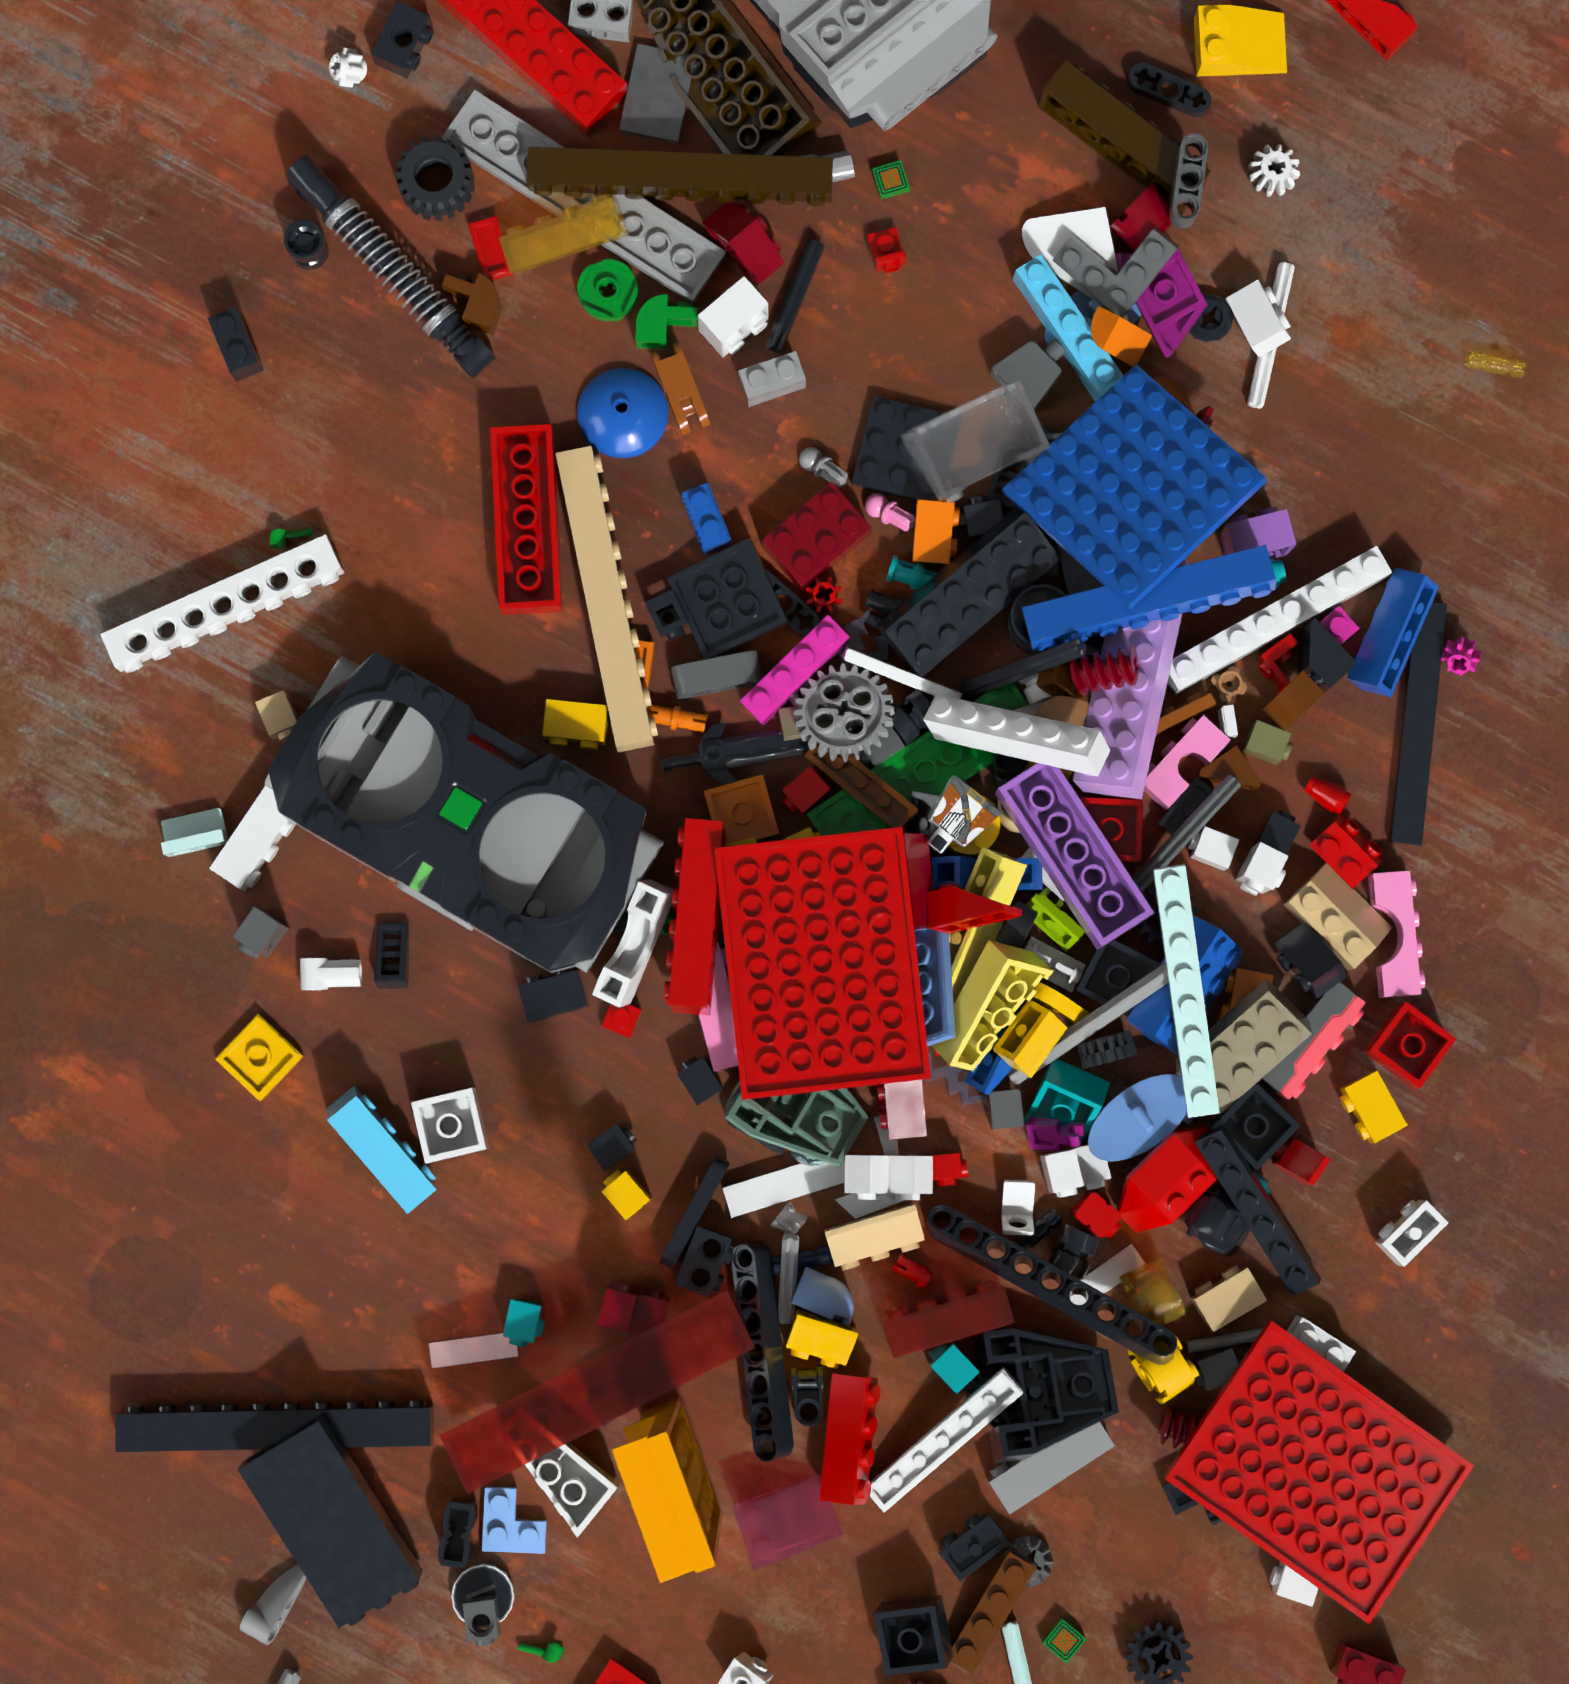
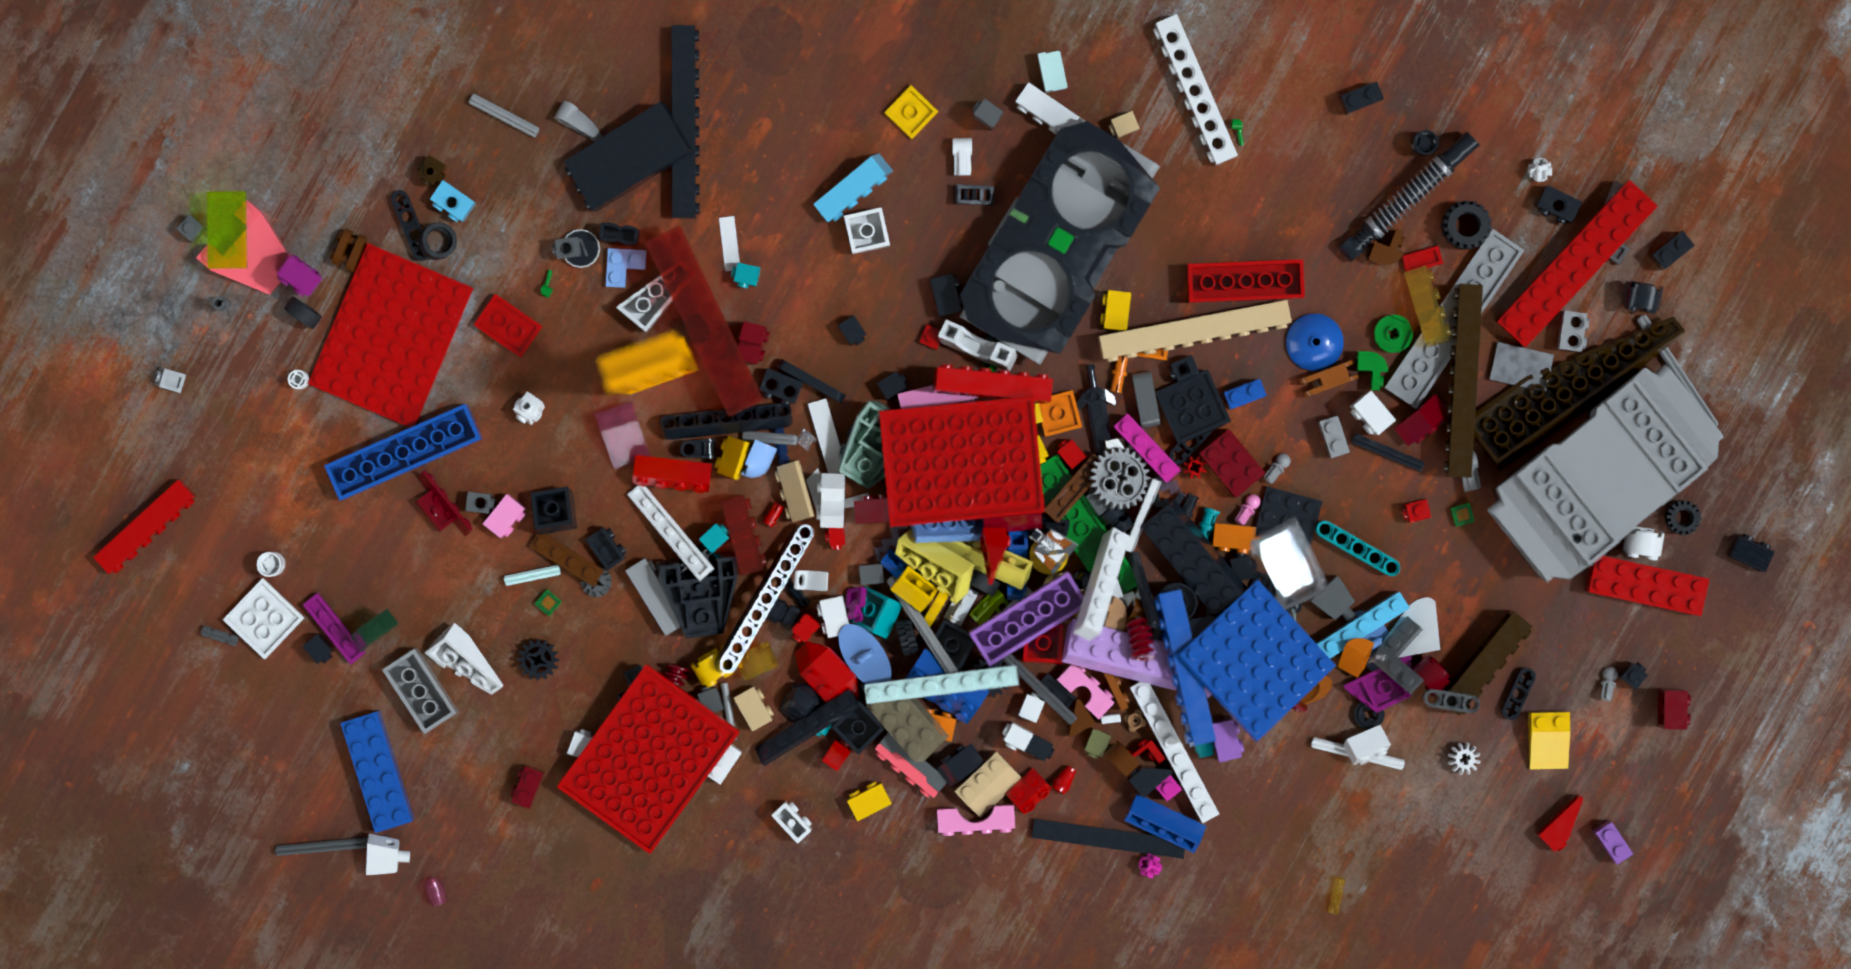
camera: 95 degrees right, 5 degrees up
yellow brick [601,1170,652,1220] -> none
white sticker [1070,1244,1146,1305] -> none
red brick [1363,1002,1456,1089] -> none
none -> teal beam [1315,520,1400,576]

